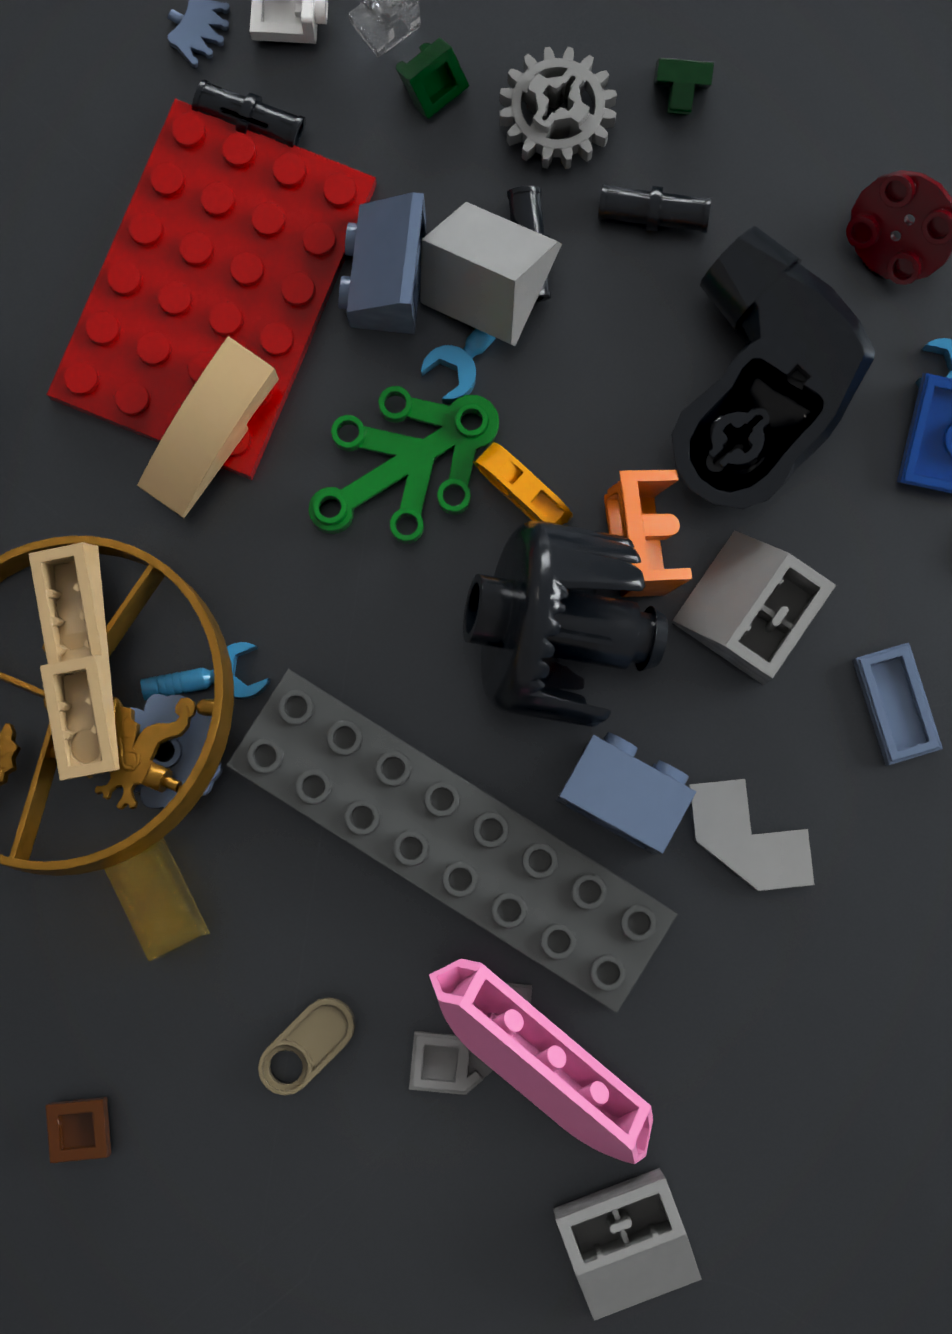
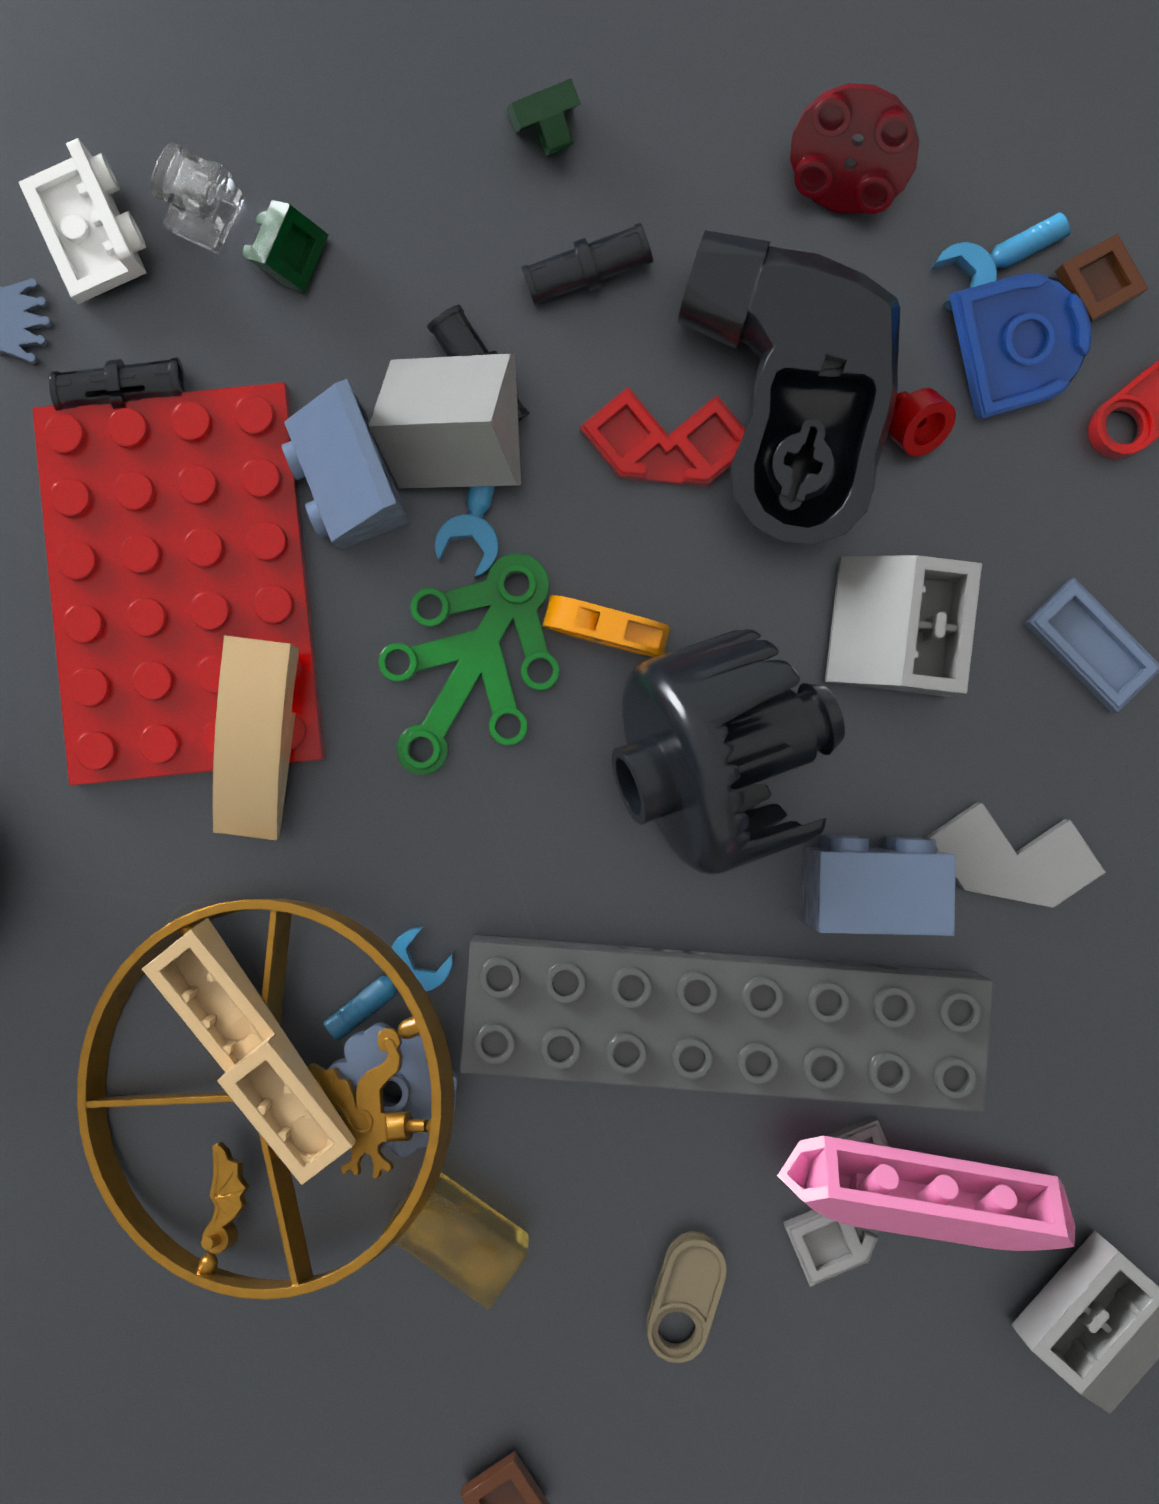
camera: 30 degrees left, 5 degrees up
light grey gear [499,46,617,169] -> none
orange window [604,470,693,597] -> none
none -> red tile [580,387,746,487]
none -> red tile [889,388,956,456]

